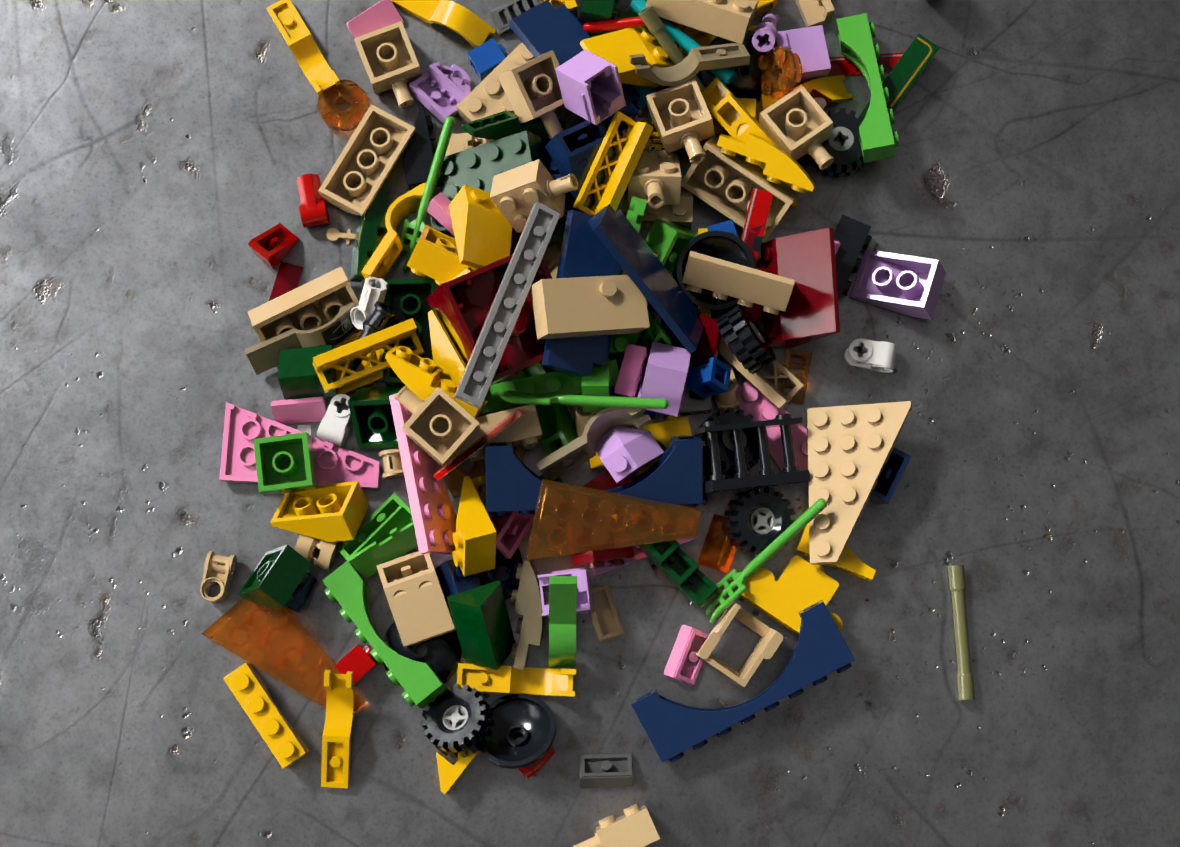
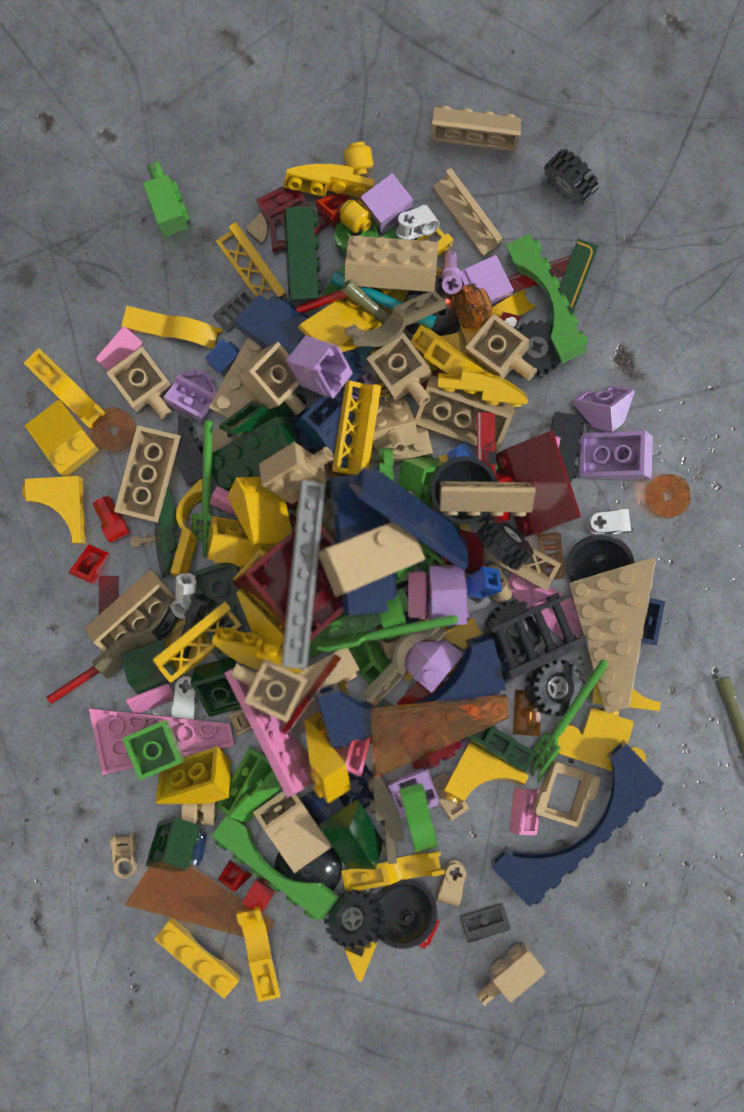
camera: 15 degrees left, 5 degrees up
none -> yellow arch [22,476,85,545]
none -> yellow slope [25,399,100,477]
none -> red bar [46,666,99,704]
none -> red slope [218,860,252,892]
none -> tan piece [436,860,466,907]
none -> yellow arch [441,742,529,804]
none -> black dish [567,534,635,582]
none -> lavender slope [573,386,634,432]
none -> clear orange plate [645,474,691,519]

